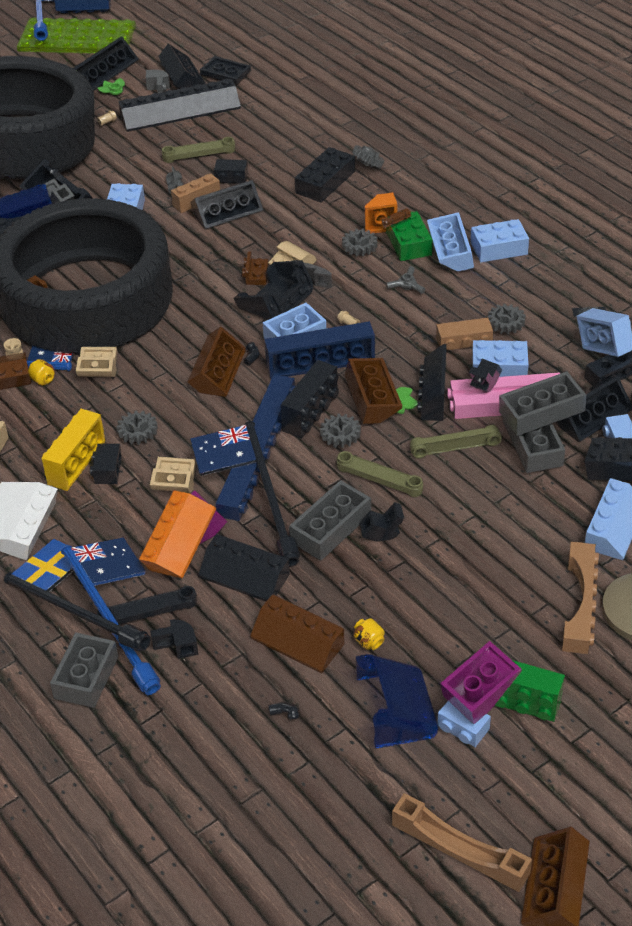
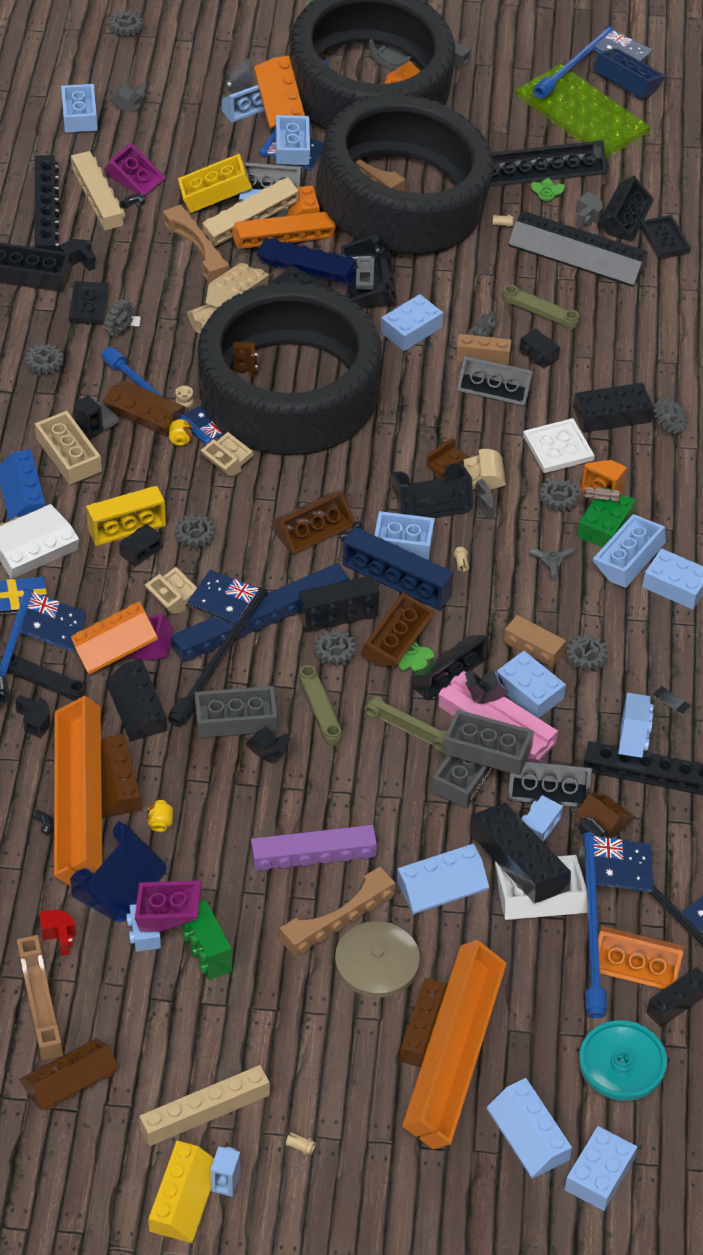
camera: 40 degrees right, 5 degrees up
none -> red brick [40,910,76,956]
none -> orange piece [54,696,102,887]
none -> medium lavender brick [251,825,377,871]
none -> white plate [523,418,595,473]

